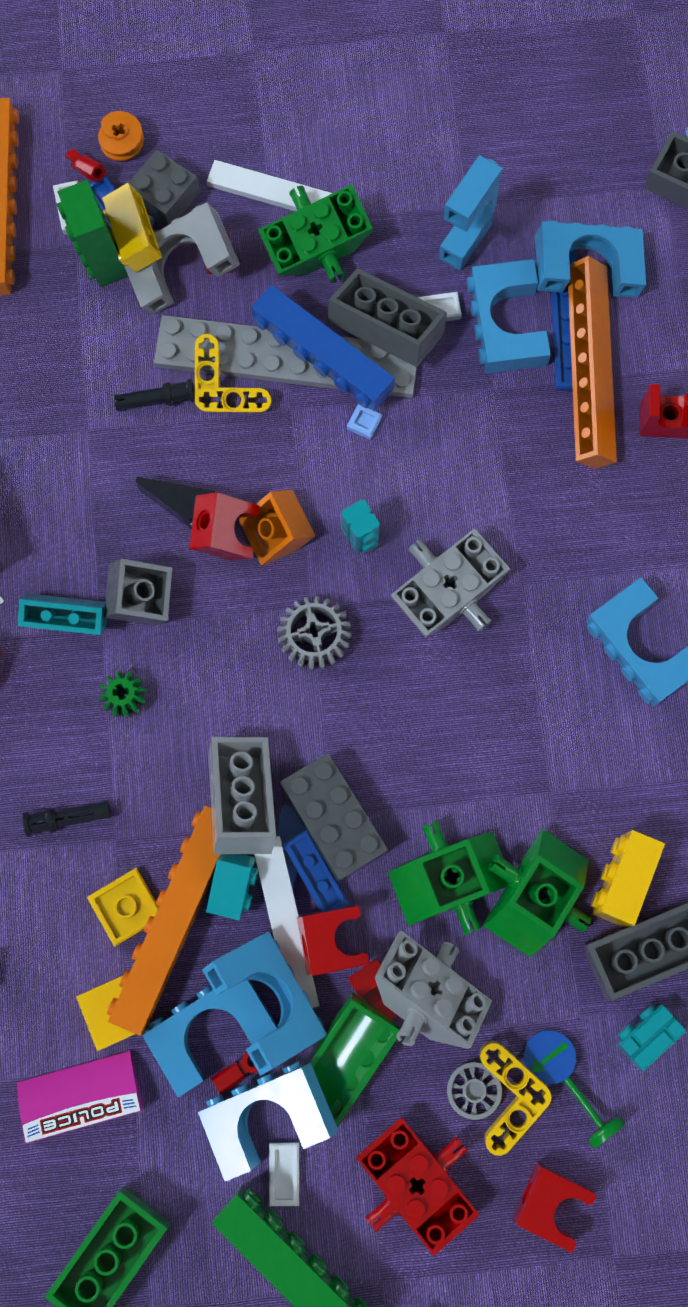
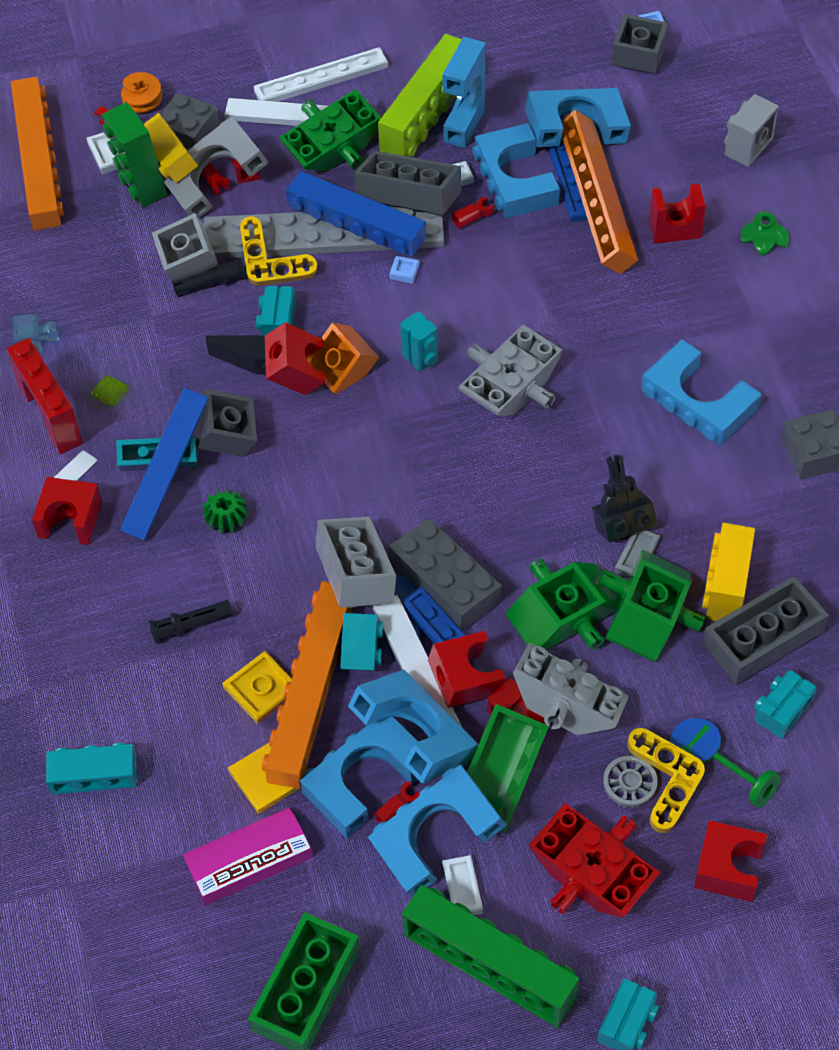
camera: 10 degrees left, 20 degrees down
light grey gear [277,596,351,670] -> none
none -> clear neon green tile [91,374,128,407]
none -> blue tile [120,387,209,541]
none -> light grey brick [152,213,218,282]
none -> red bar [200,162,230,196]
none -> white tile [254,47,388,102]
none -> teal brick [256,286,296,335]
none -> lime brick [378,33,462,157]
none -> red bar [452,197,494,229]
none -> black brick [592,455,657,542]
none -> light grey tile [615,530,660,578]

